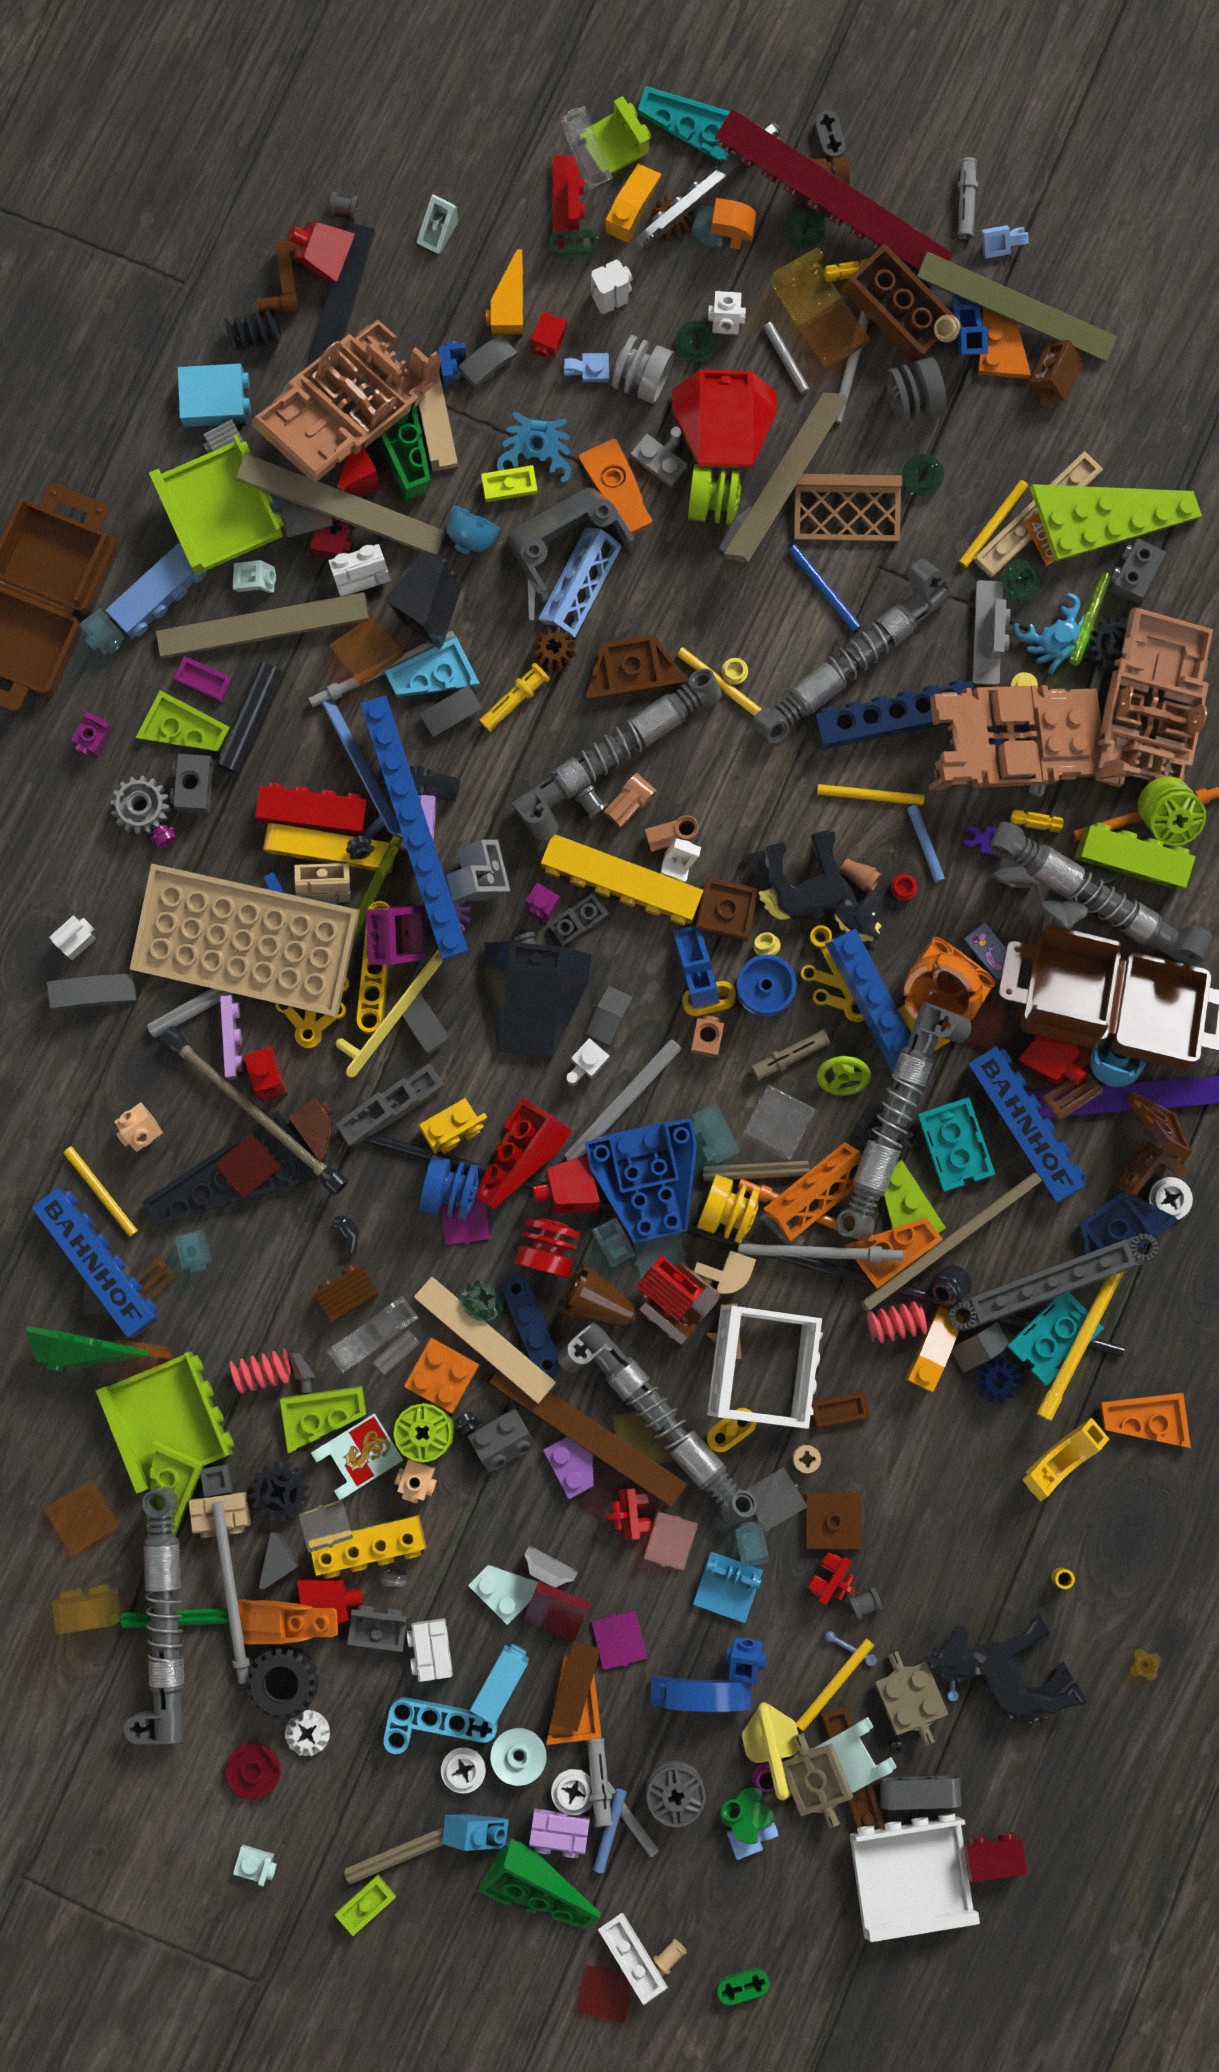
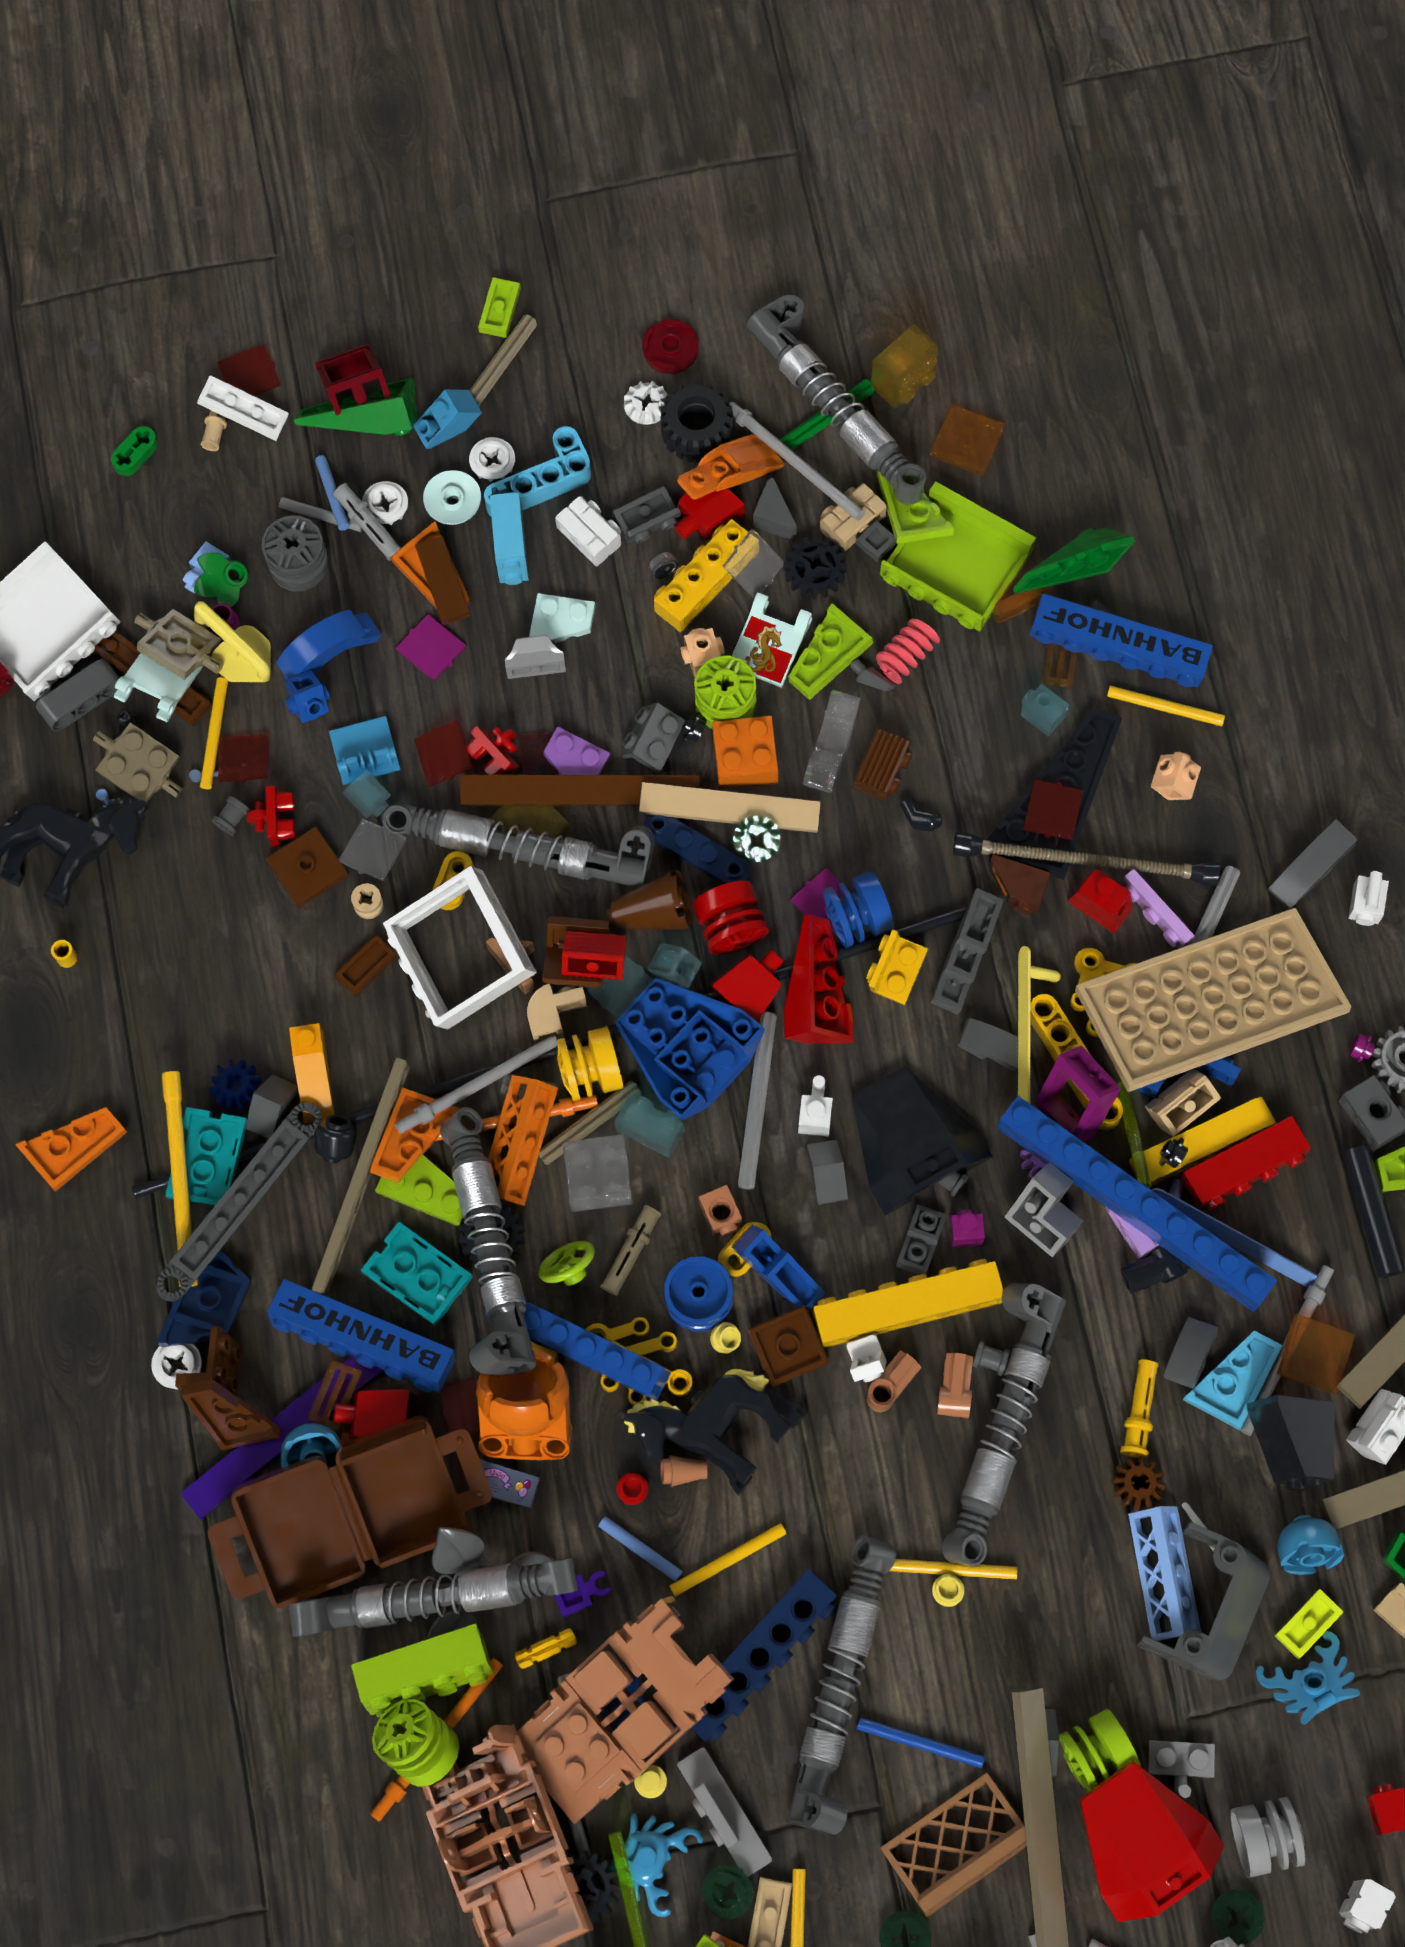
camera: 150 degrees right, 10 degrees down
light aqua bracket [233,1845,277,1887] -> none
clear piece [373,1330,420,1375] -> none
dark red tile [523,1582,590,1641] -> none
lavender brick [529,1808,590,1858] -> none
light blue plate [564,353,609,382] -> none
orange piece [579,439,652,534] -> none
reddish brown wing [586,634,688,701] -> none
coral piece [867,1301,927,1344] -> none
yellow arch [1023,1418,1109,1502] -> none
none -> clear red piece [218,734,269,783]
none -> dark red window [315,344,390,416]

